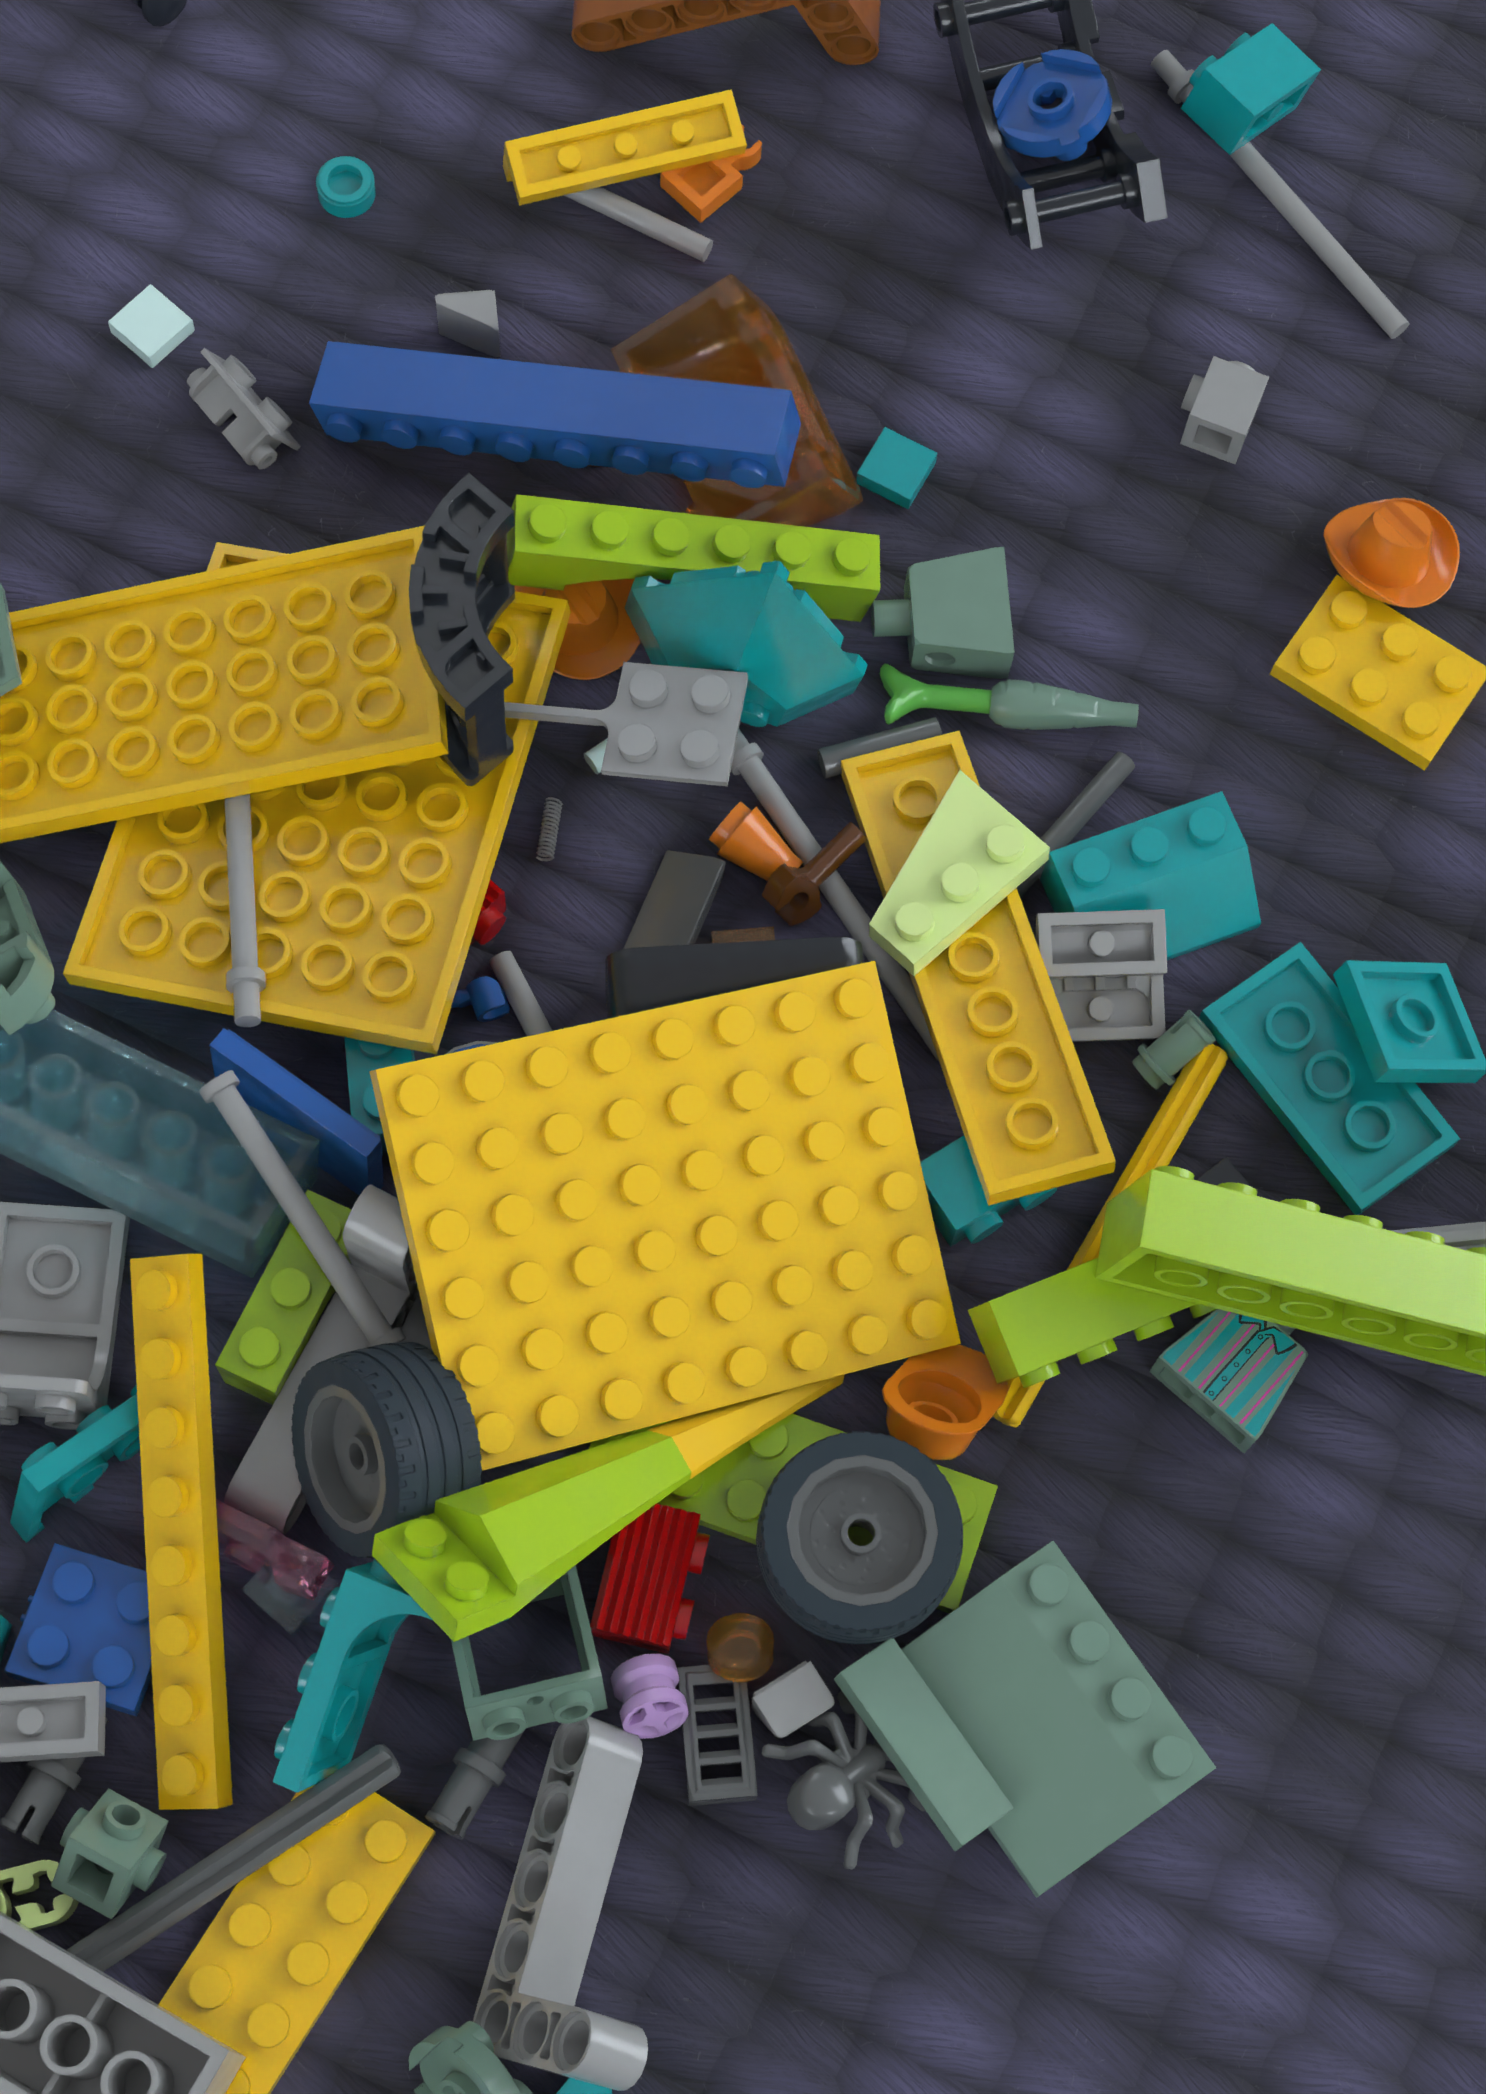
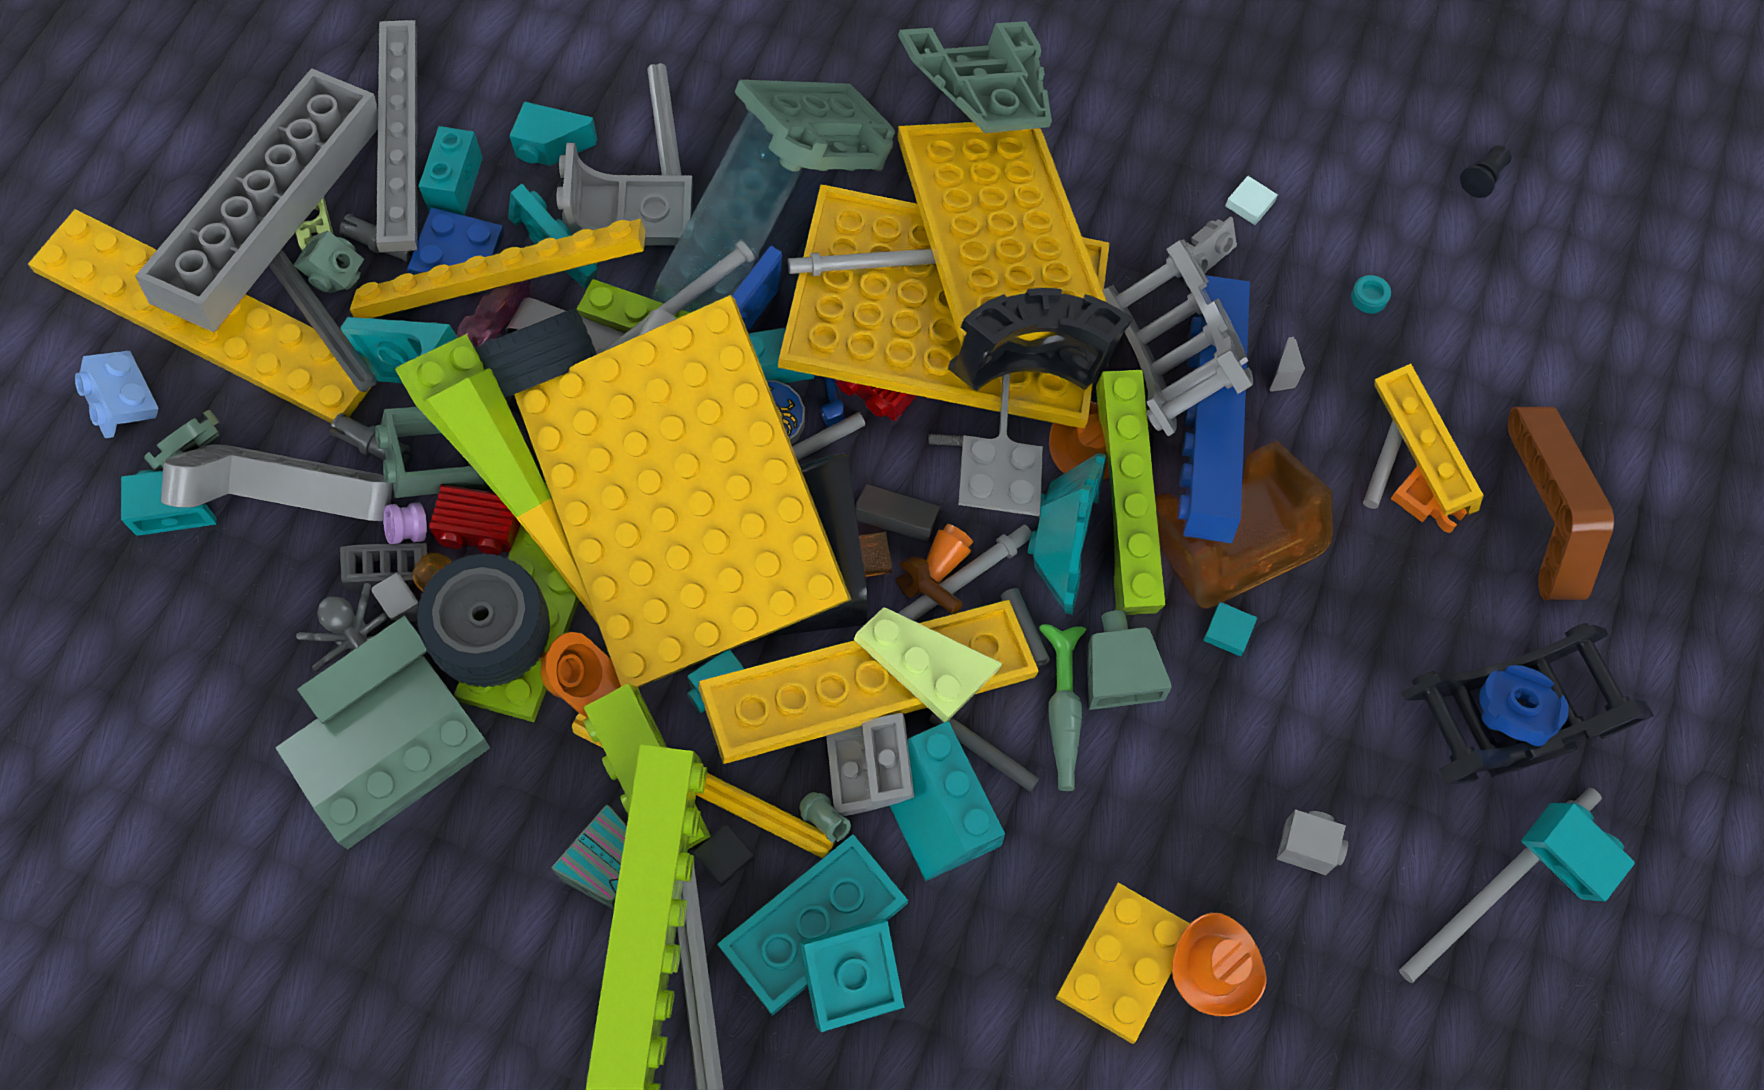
camera: 90 degrees right, 5 degrees down
none -> light grey fence [1102,239,1253,436]

